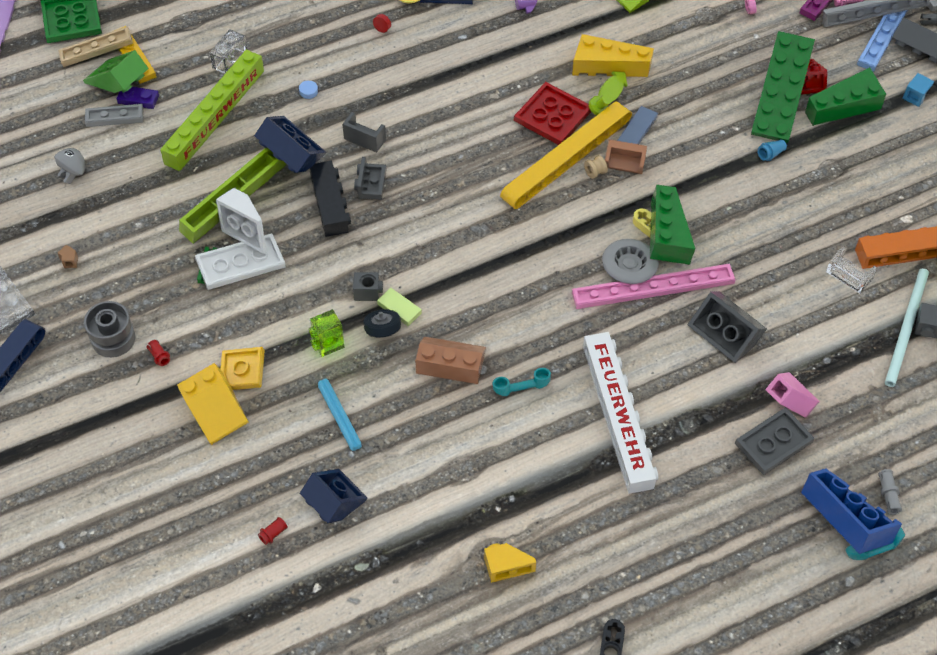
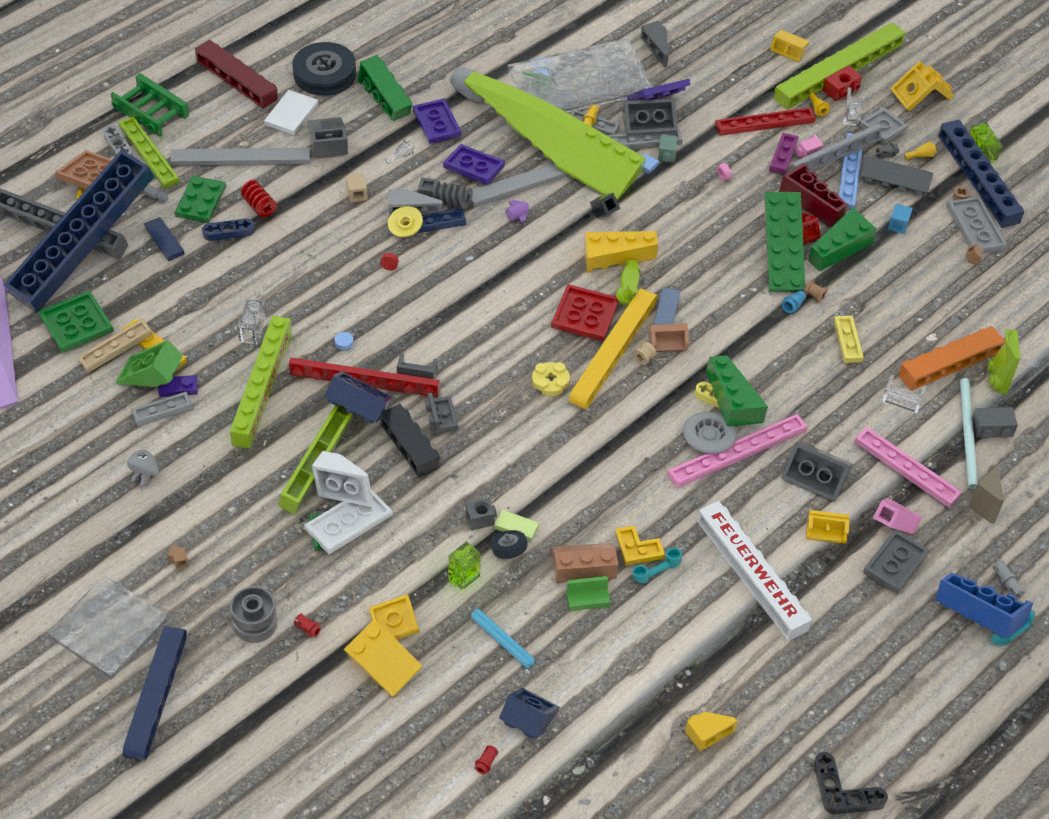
camera: 20 degrees left, 5 degrees down
none -> red plate [289,357,440,398]
none -> light yellow plate [532,362,570,396]
none -> bright green panel [566,576,610,611]
none -> black brick [590,193,621,218]
none -> yellow plate [615,525,665,566]
none -> dark red wedge [779,162,848,227]
none -> medium nougat bush [804,280,828,302]
none -> yellow hinge [806,510,850,544]
none -> light yellow plate [834,315,864,363]
none -> bright pink plate [854,427,962,508]
none -> dark tan slope [969,468,1004,523]

